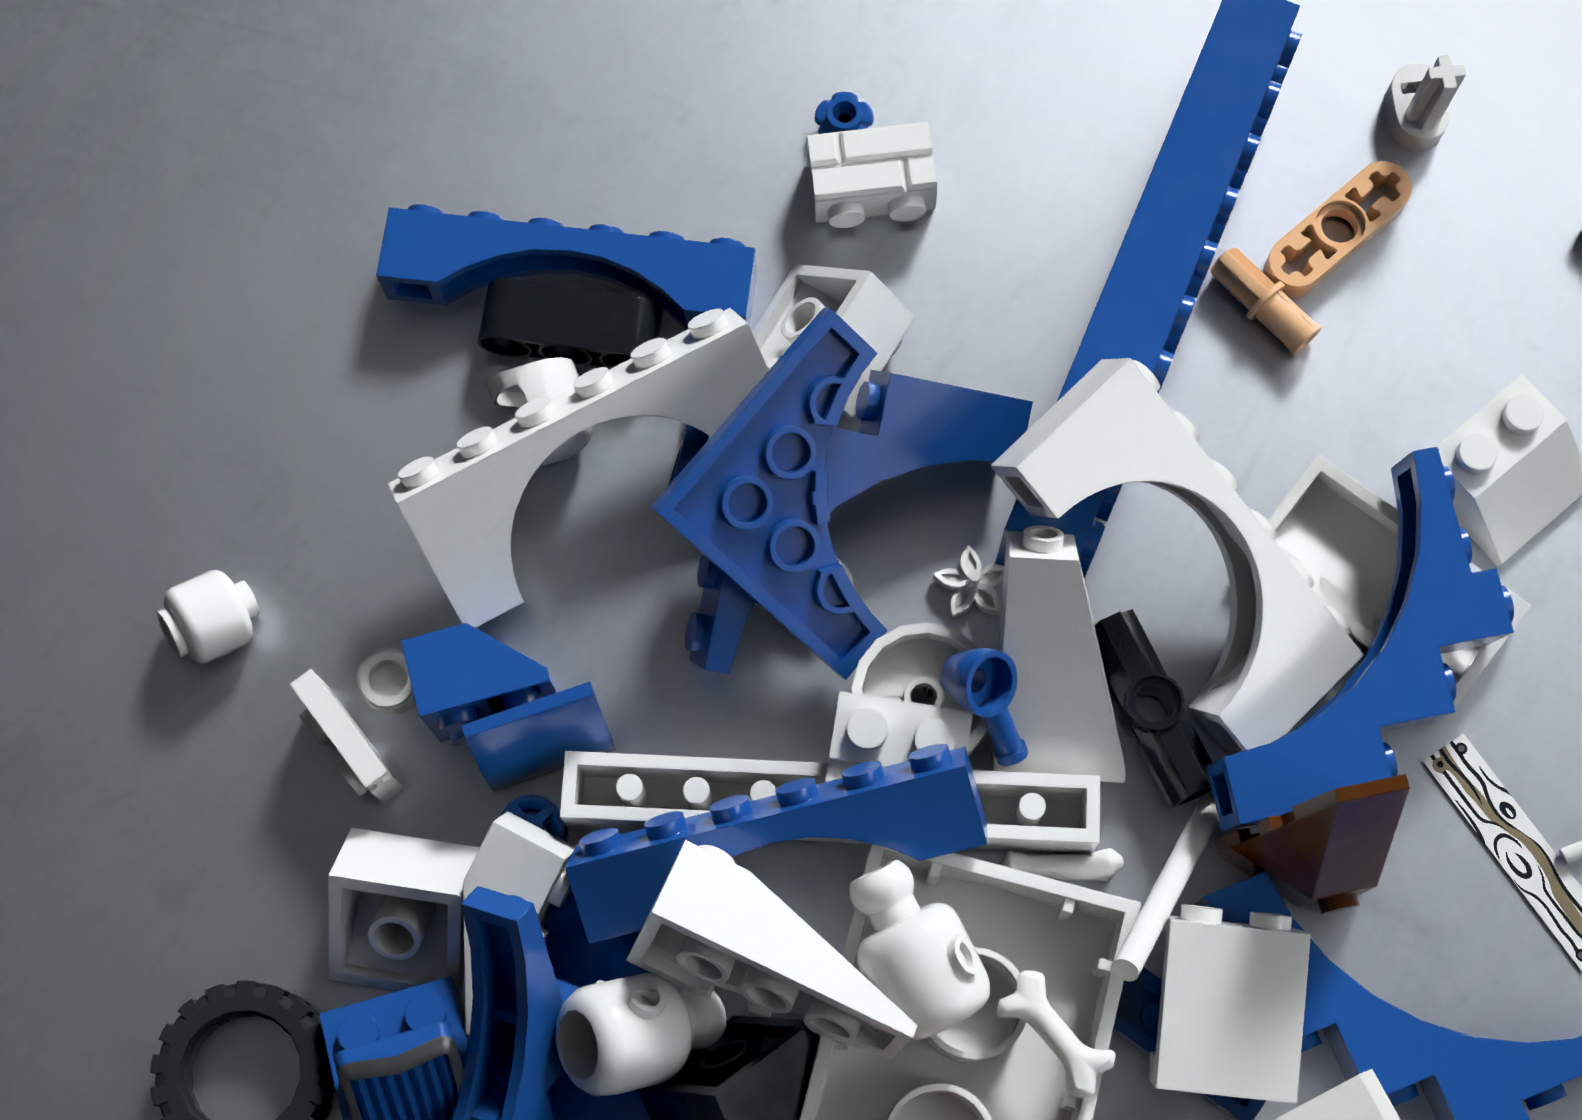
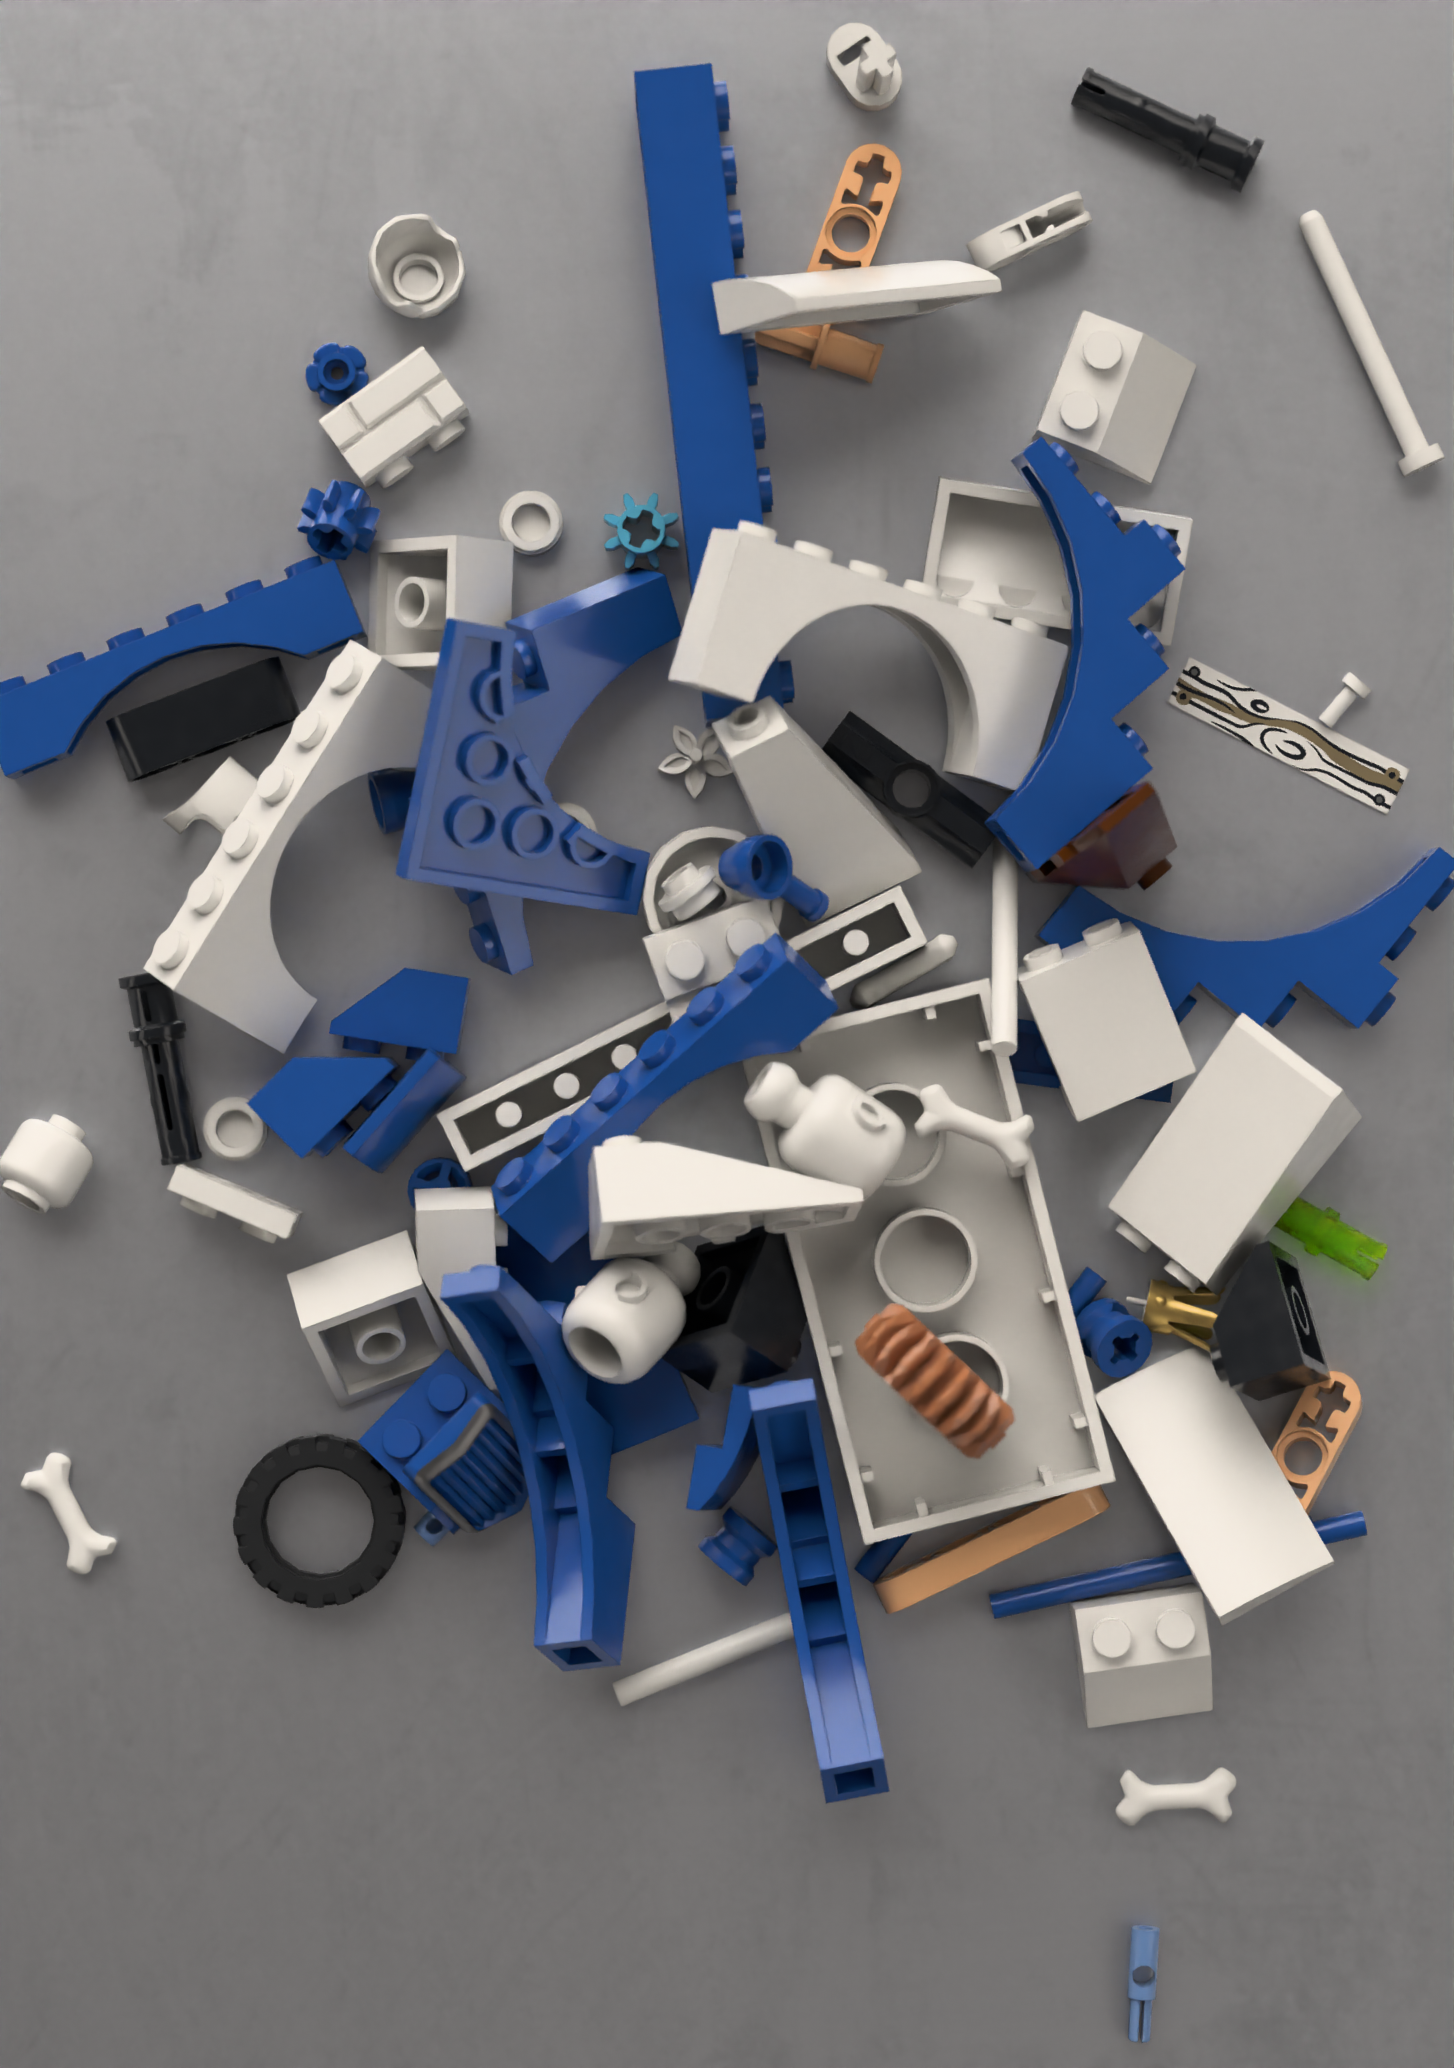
camera: 30 degrees left, 15 degrees up
none -> white piece [21,1452,117,1574]
none -> black pin [118,973,203,1166]
none -> blue gear [297,480,381,560]
none -> blue slope [329,968,471,1061]
none -> white hair [368,214,466,319]
none -> white tile [499,491,563,557]
none -> medium azure gear [603,493,679,571]
none -> white plate [658,863,720,921]
none -> white slope [712,260,1002,335]
none -> white piece [966,191,1093,272]

